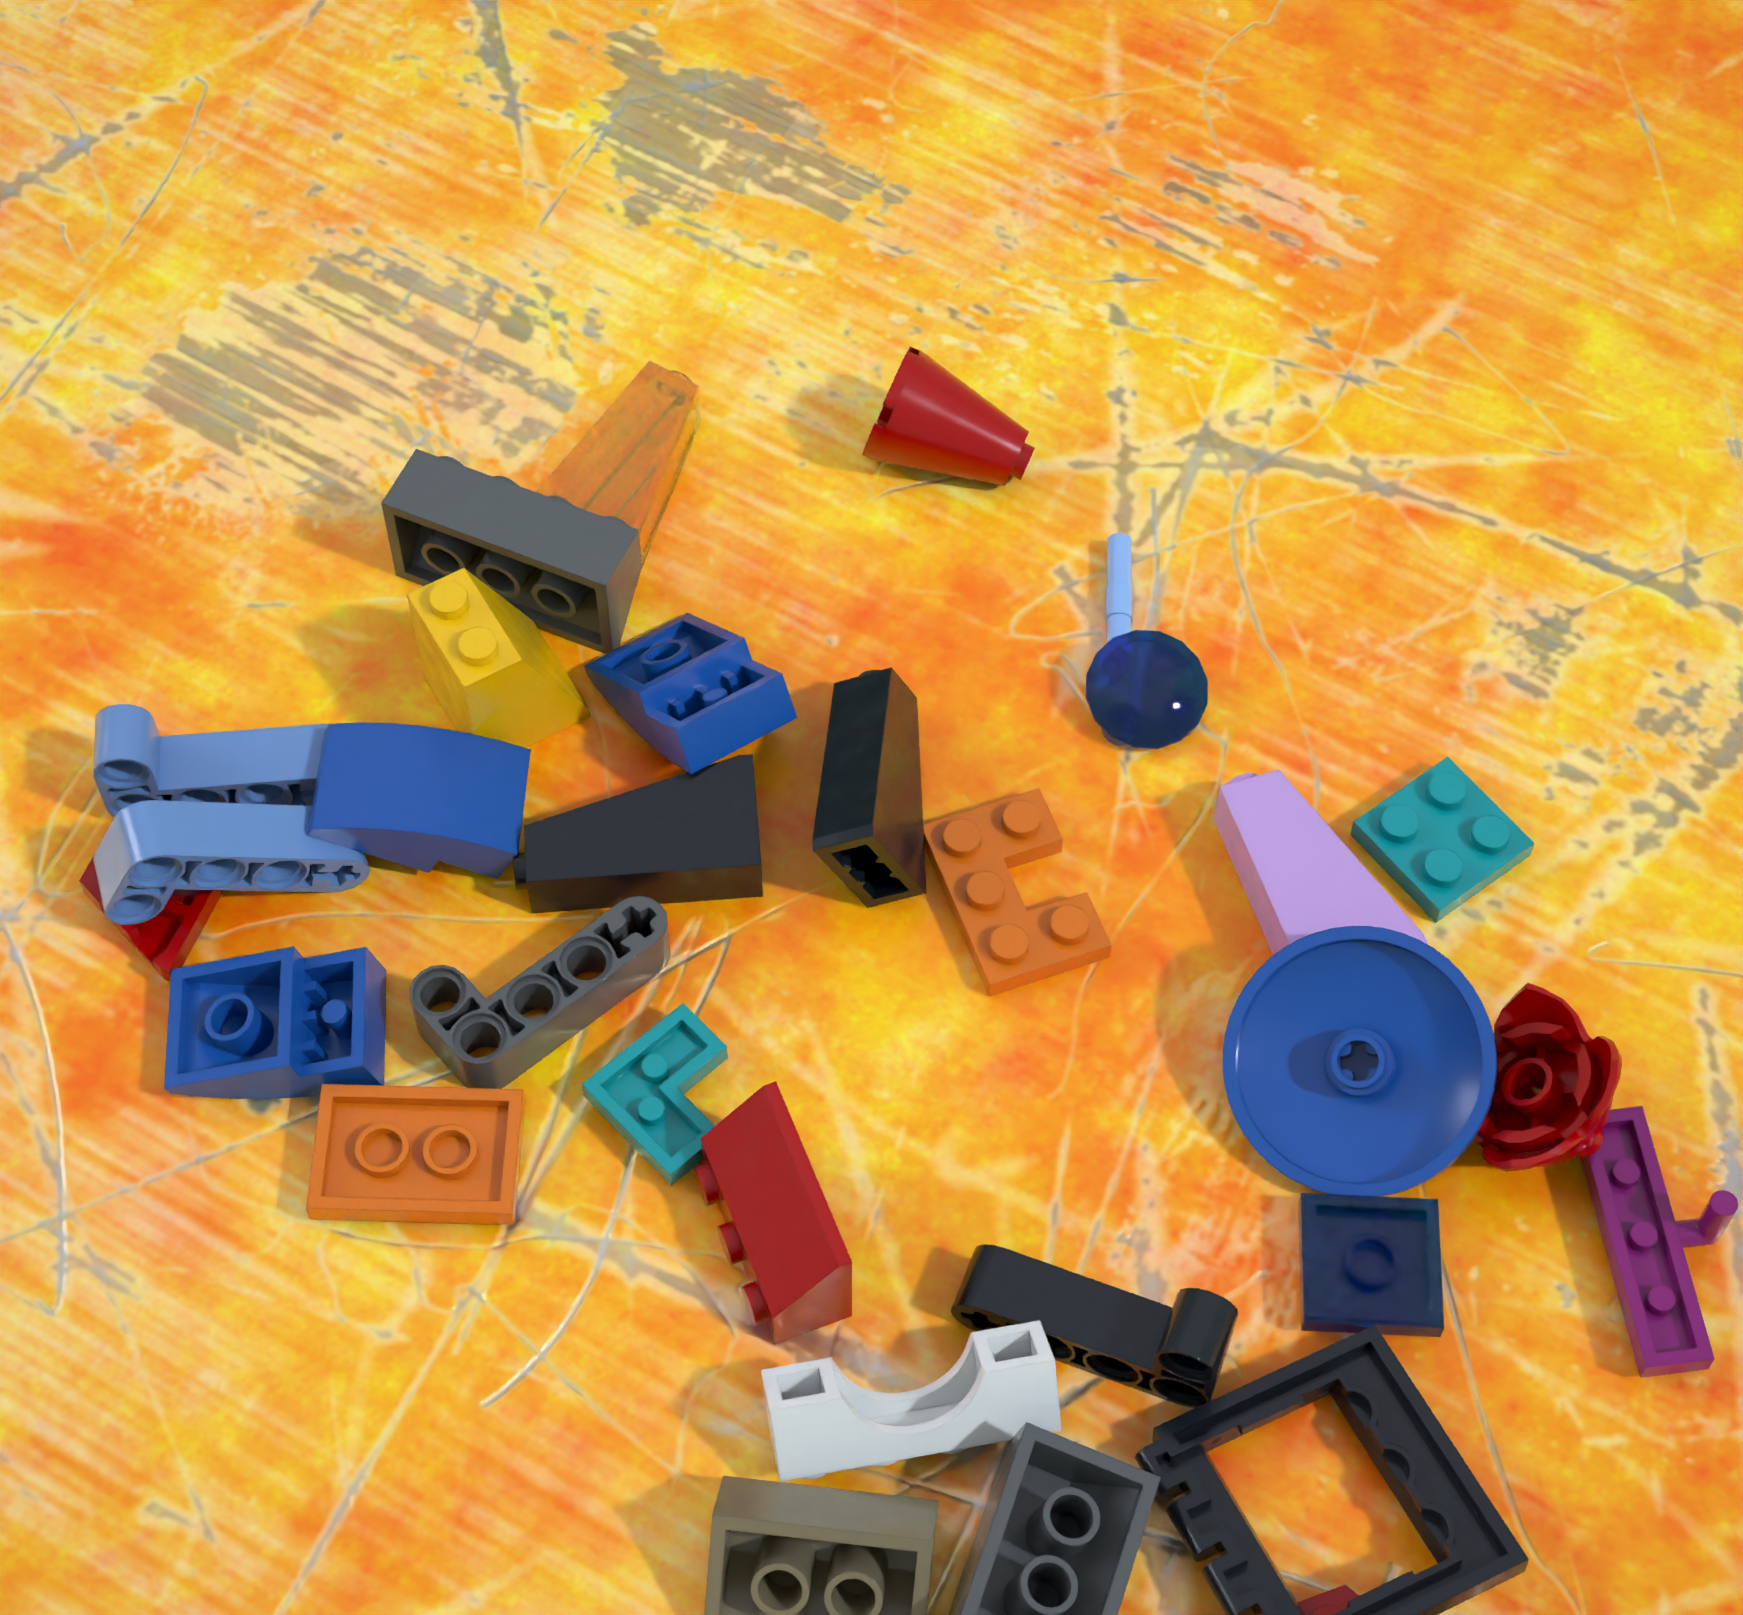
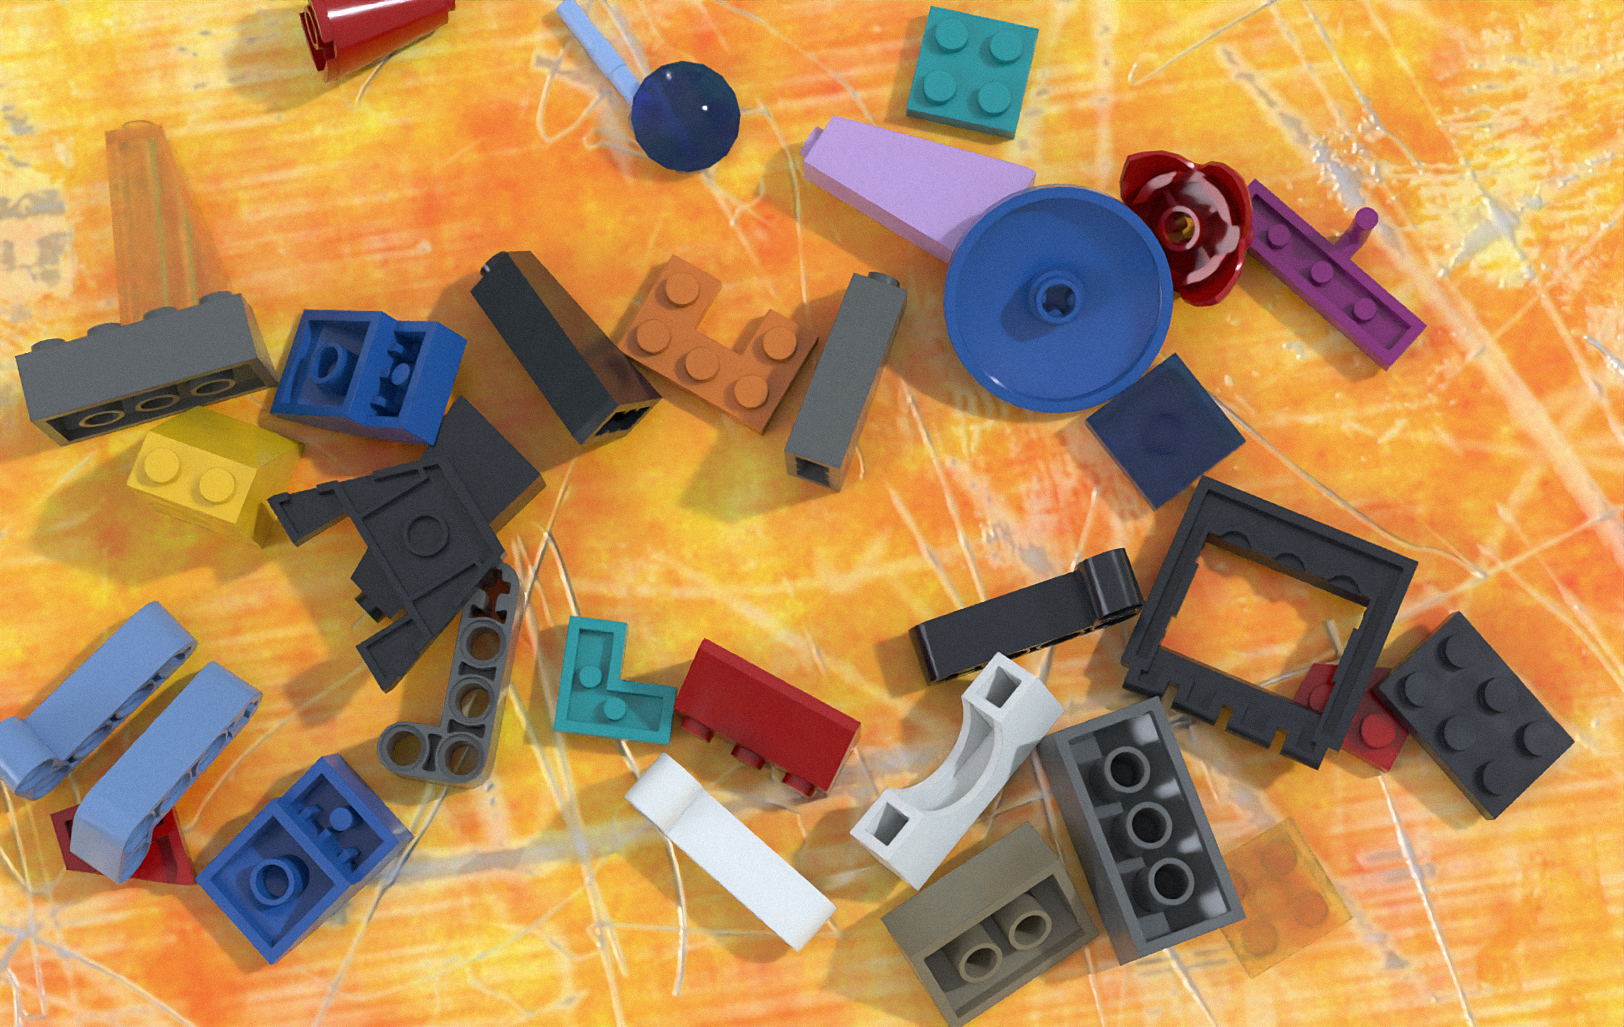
camera: 35 degrees left, 20 degrees up
orange plate [306,1084,526,1225] -> none
blue slope [307,722,531,879] -> none
none -> black wing [267,454,508,694]
none -> white beam [624,752,837,953]
none -> dark grey slope [784,272,908,492]

